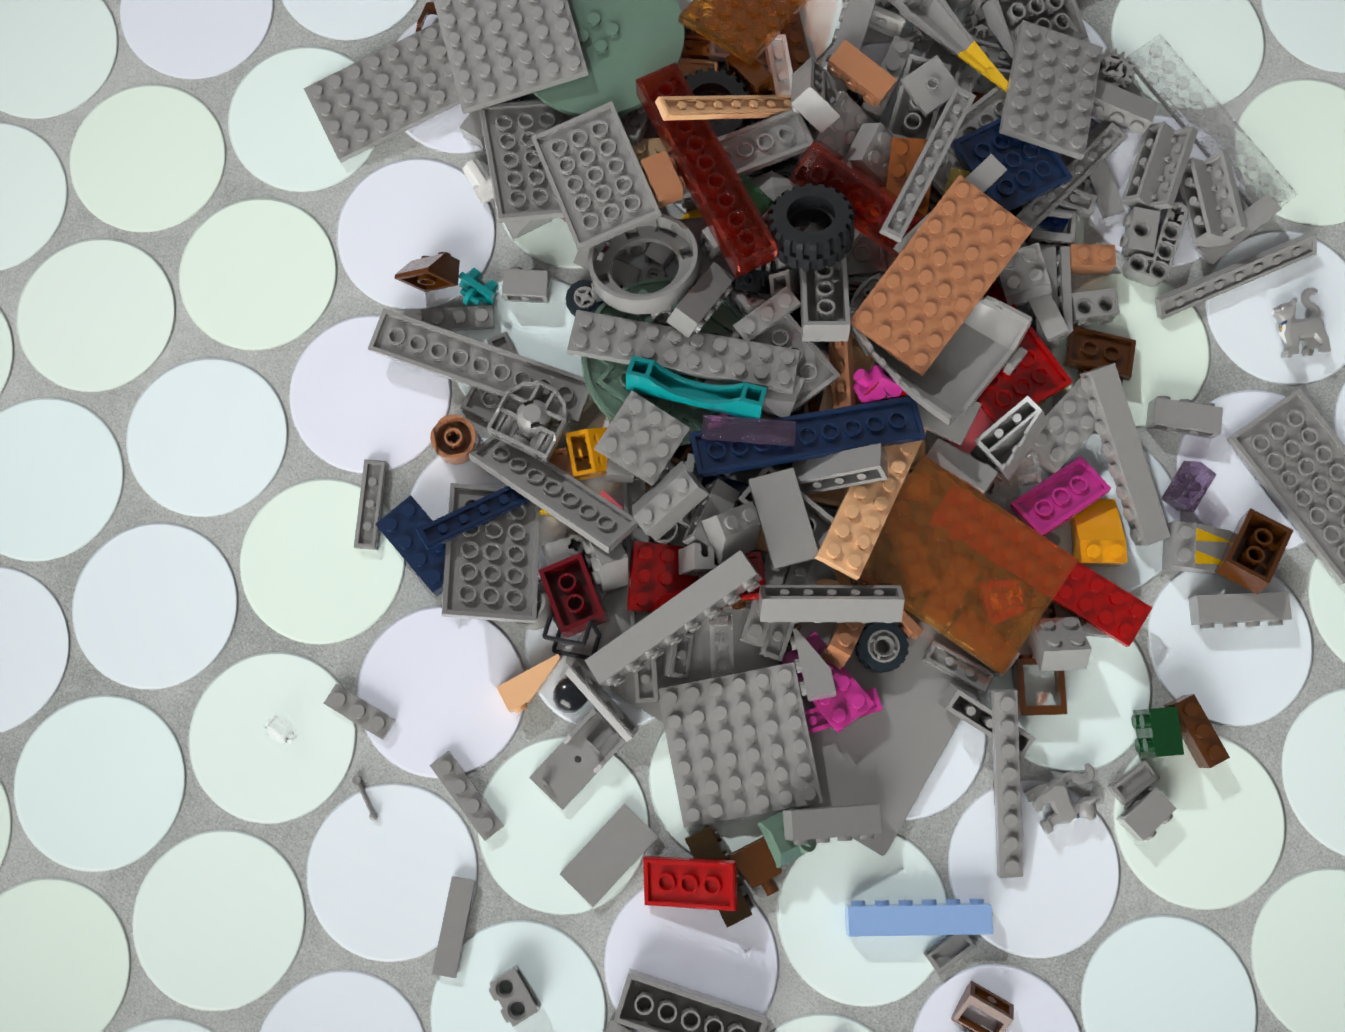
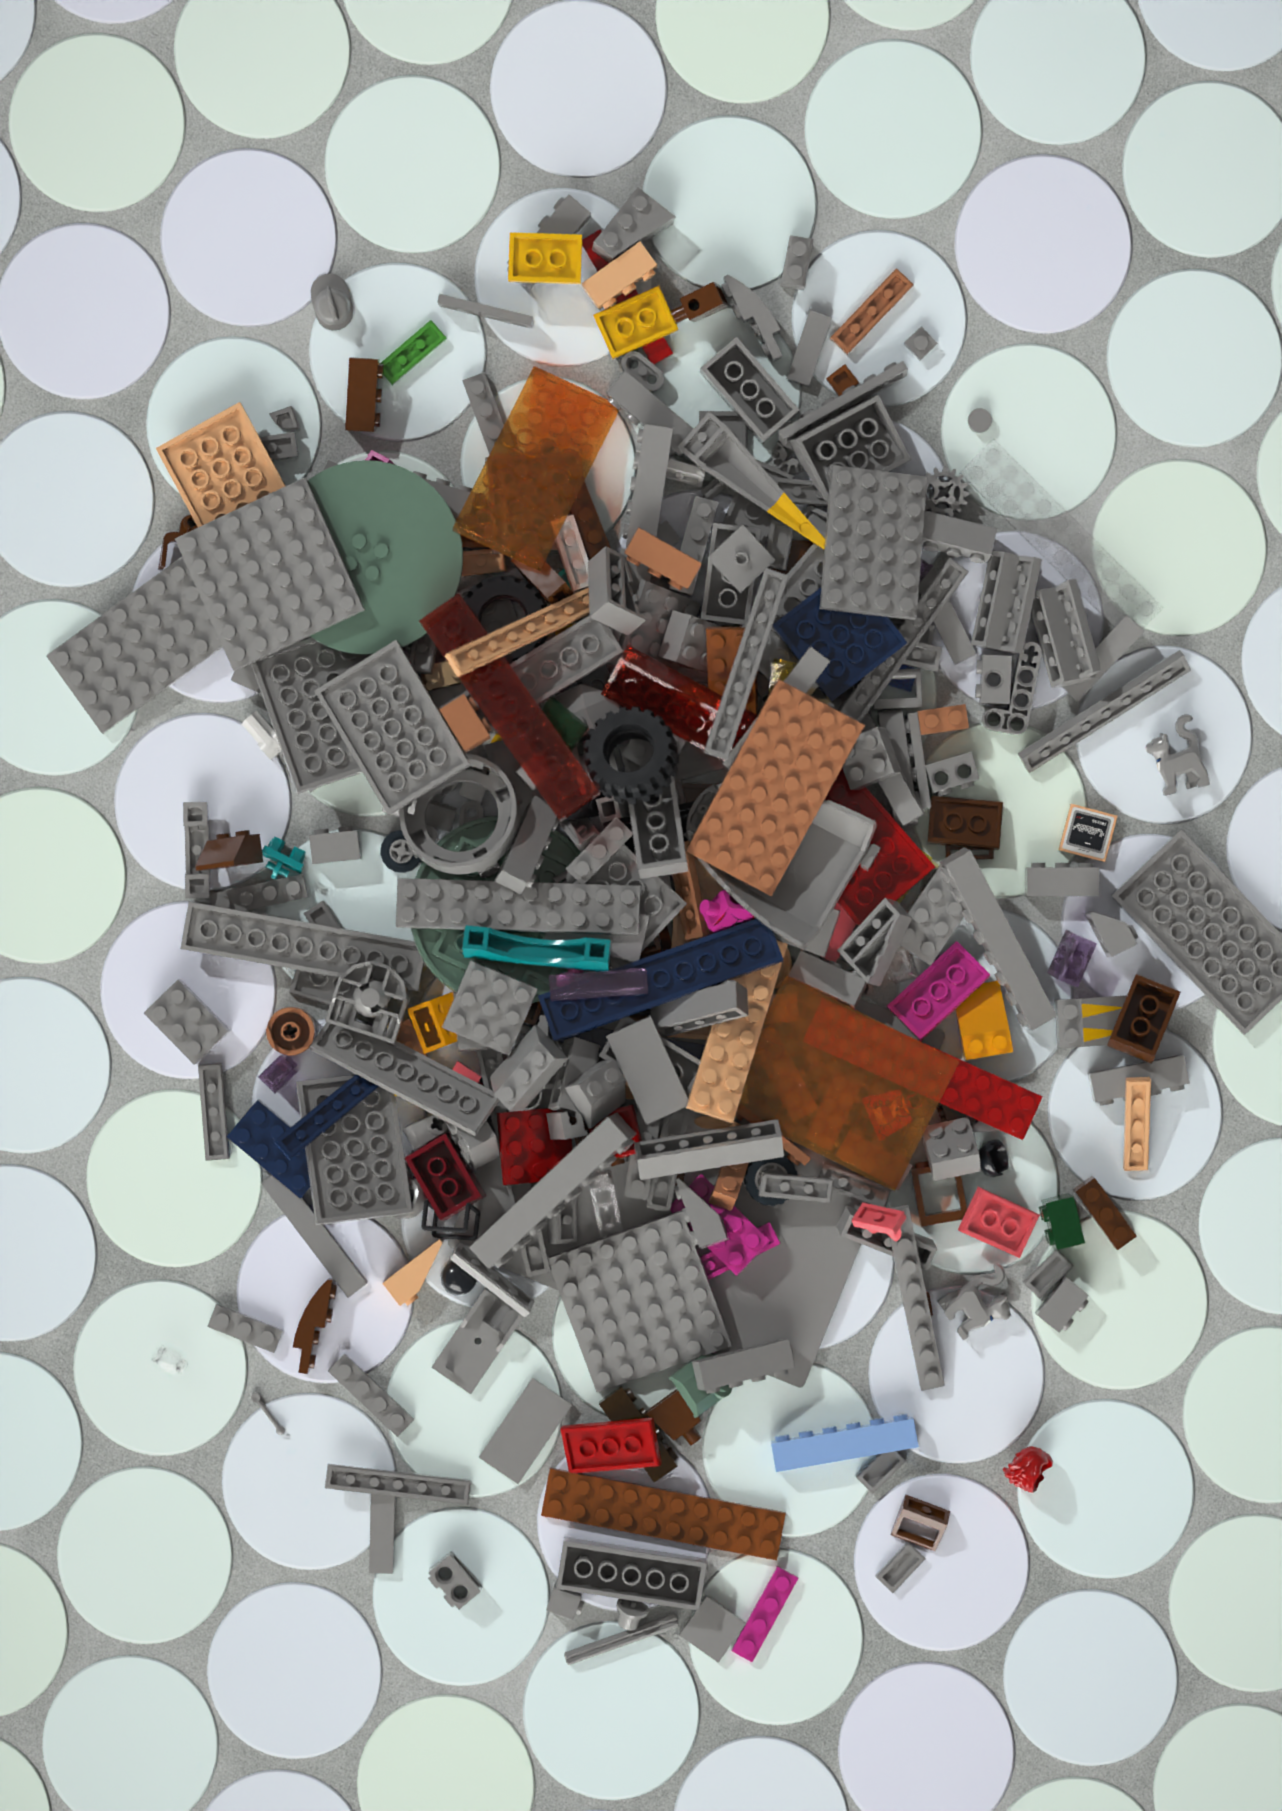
camera: 10 degrees left, 10 degrees up
none -> light grey brick [143,979,231,1065]
none -> light grey slope [183,802,210,899]
none -> clear purple slope [258,1055,299,1094]
none -> light grey tile [261,1175,367,1298]
none -> reddish brown slope [292,1278,337,1374]
none -> light grey tile [324,1464,471,1505]
none -> dark orange plate [541,1467,786,1561]
none -> light grey tile [758,1171,834,1203]
none -> coral tile [851,1203,906,1242]
none -> coral tile [958,1187,1040,1258]
none -> light grey tile [967,408,992,433]
none -> black hair [978,1139,1009,1177]
none -> red hair [1003,1446,1053,1493]
none -> tile [1058,804,1117,862]
none -> light grey slope [1085,912,1138,957]
none -> light nougat tile [1123,1077,1151,1171]

